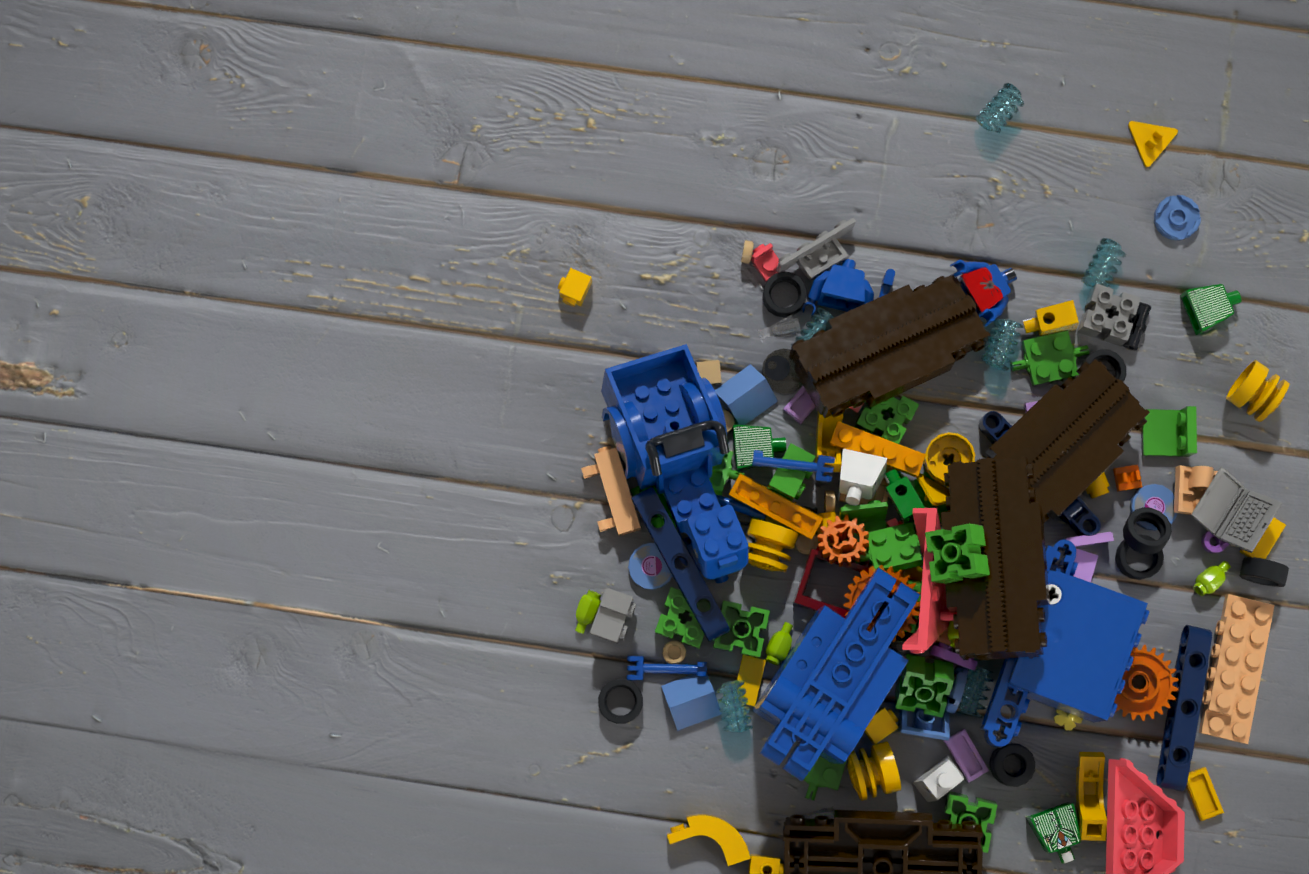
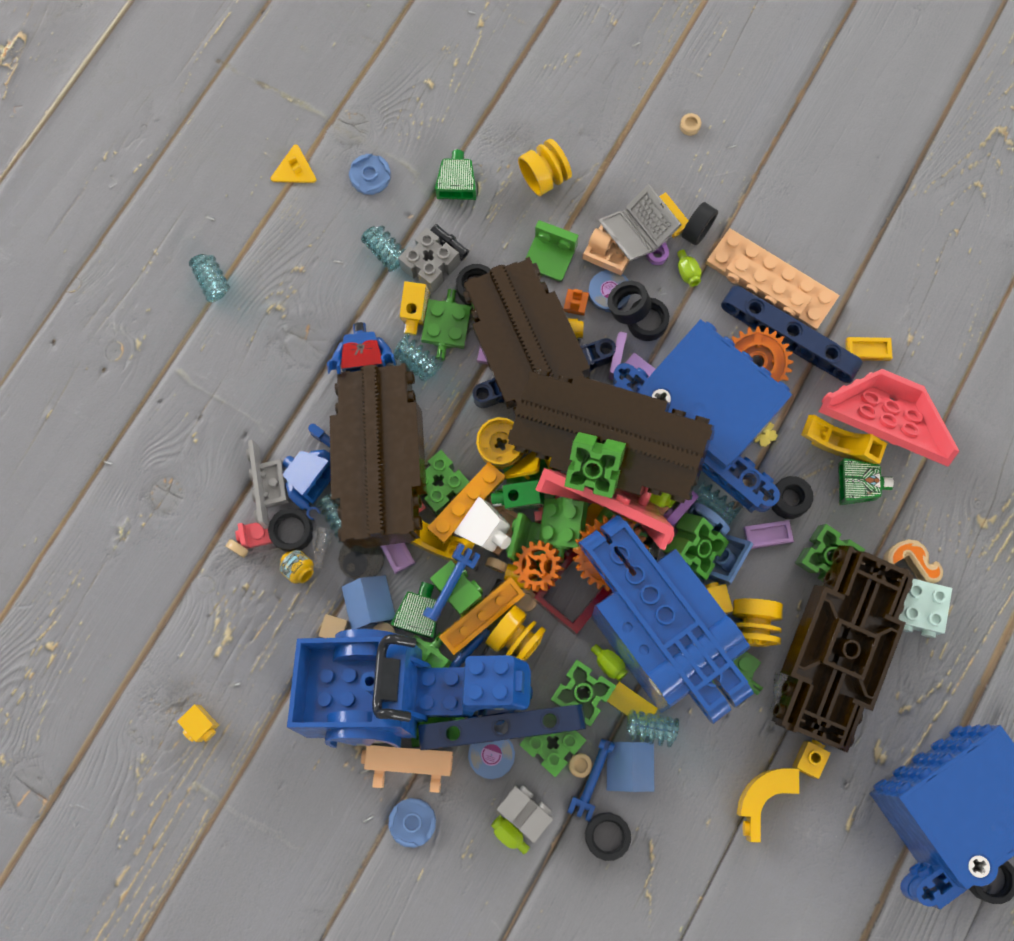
camera: 65 degrees left, 5 degrees down
white torso [913,755,964,802] -> none
none -> head [280,550,314,584]
none -> medium blue tile [388,798,436,848]

